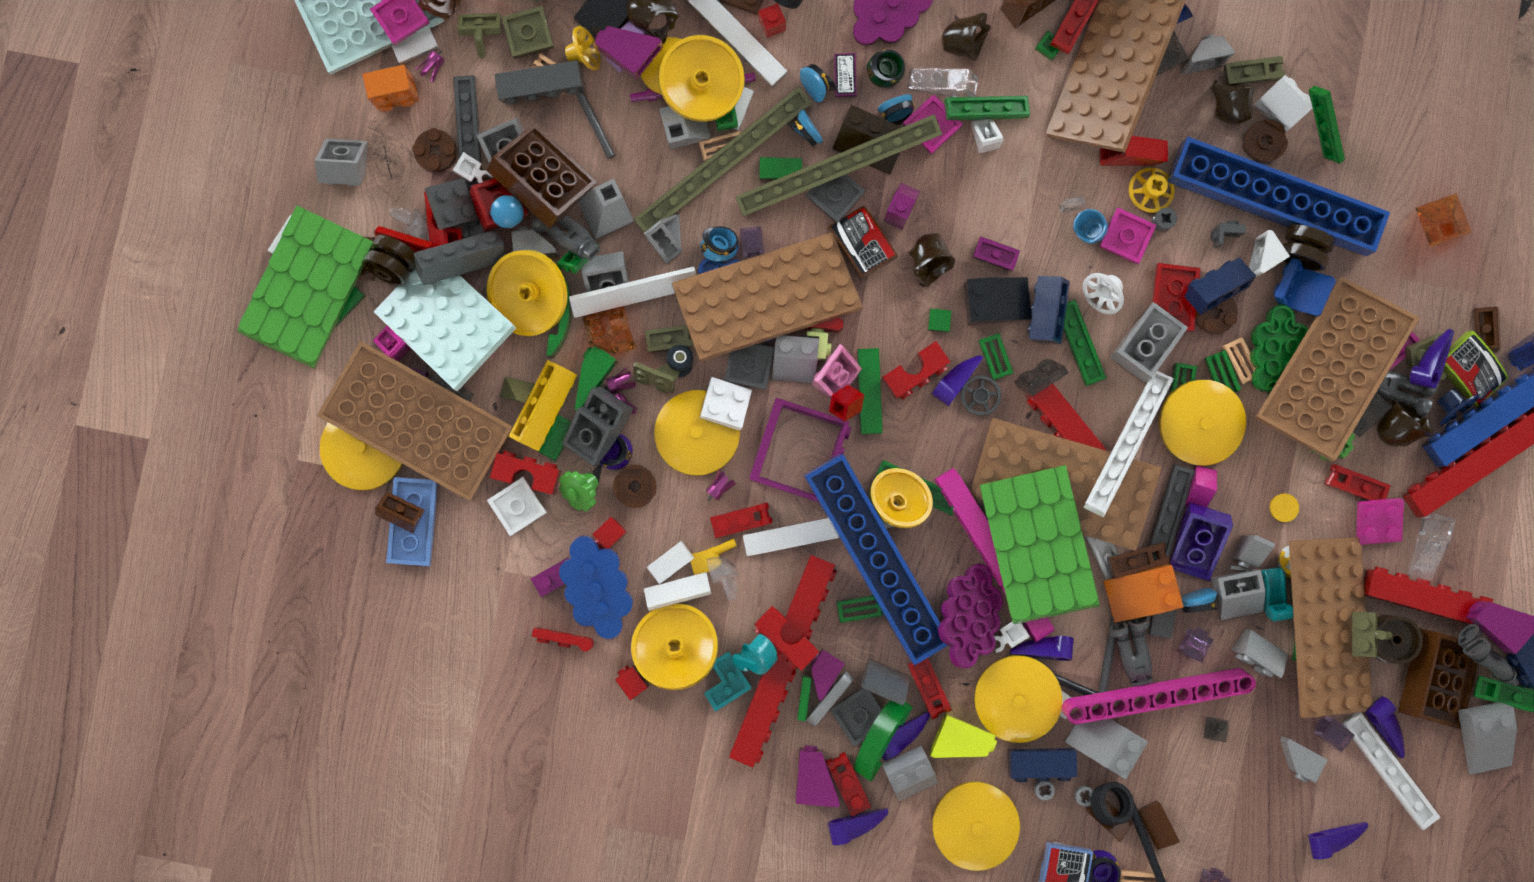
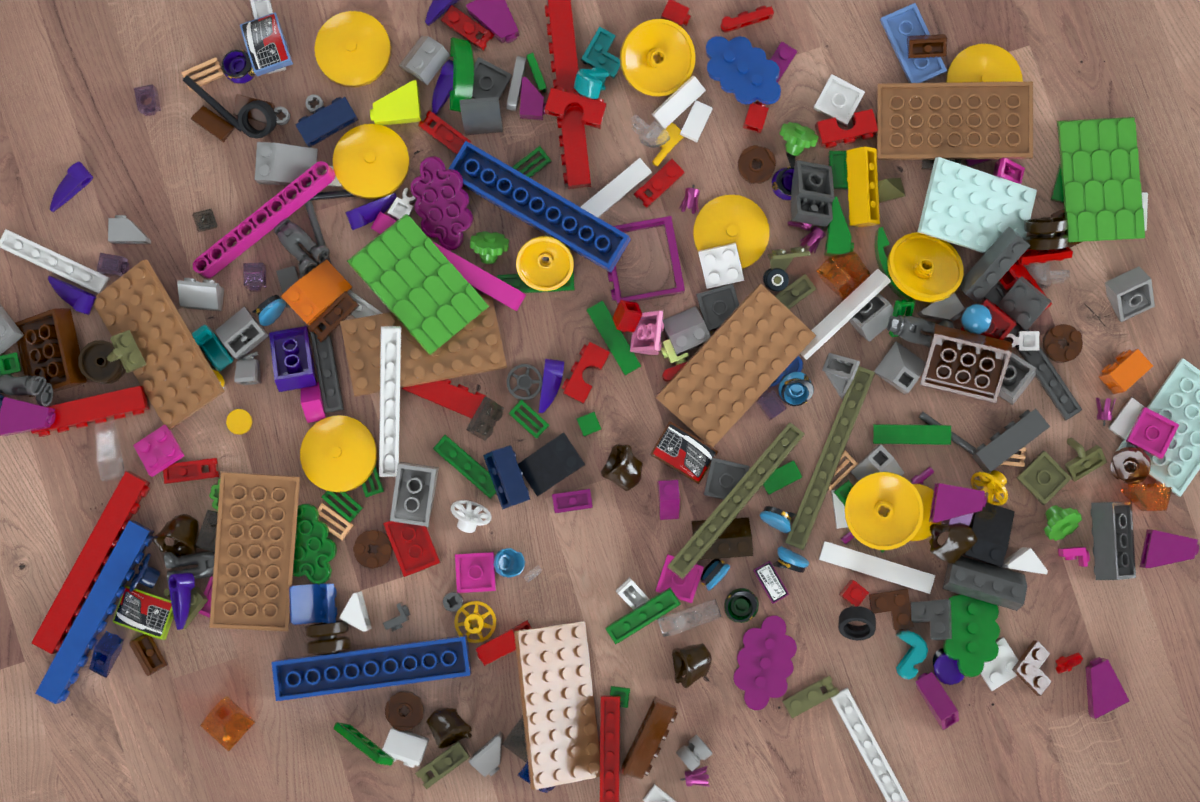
camera: 145 degrees right, 0 degrees up
dark blue brick [1184,257,1256,315] -> none
none -> bright green plant [470,231,509,264]
none -> green tile [873,424,951,445]

